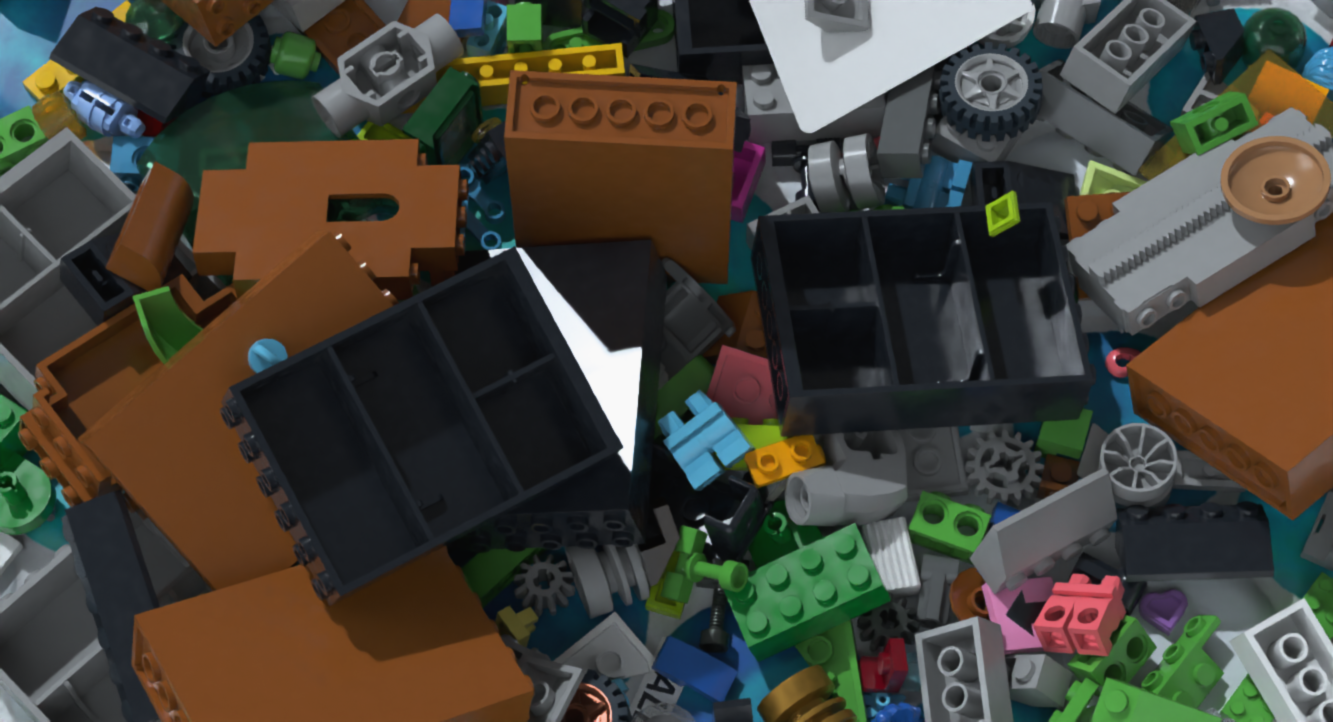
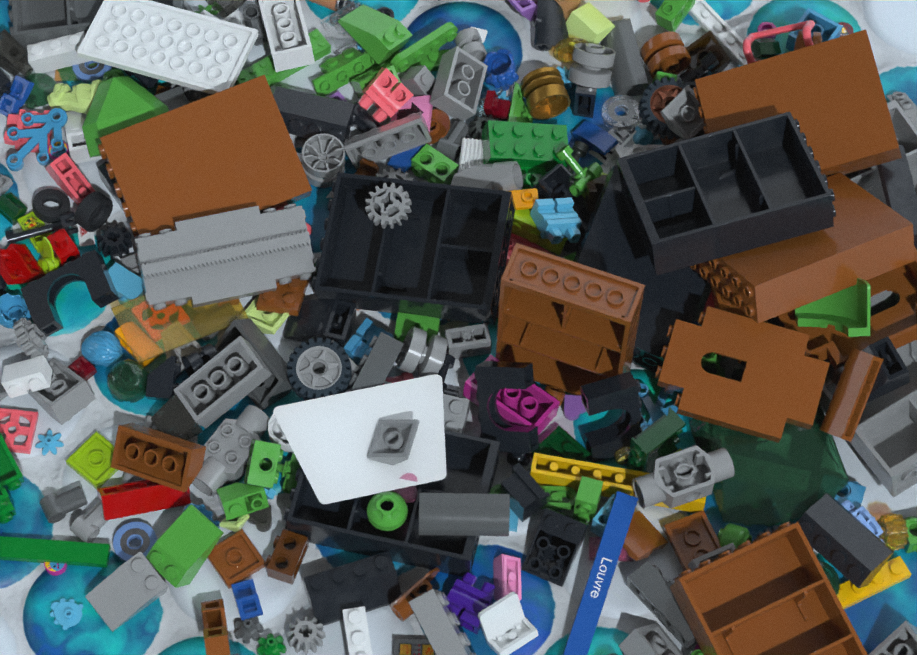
camera: 165 degrees left, 5 degrees down
medium azure tile [248,338,288,373] -> none
lime slope [985,190,1020,237] -> none
bright green brick [1170,91,1259,156] -> none
medium nougat dish [1220,136,1331,225] -> none
none -> black wheel [182,343,218,377]
none -> light grey gear [365,183,412,229]

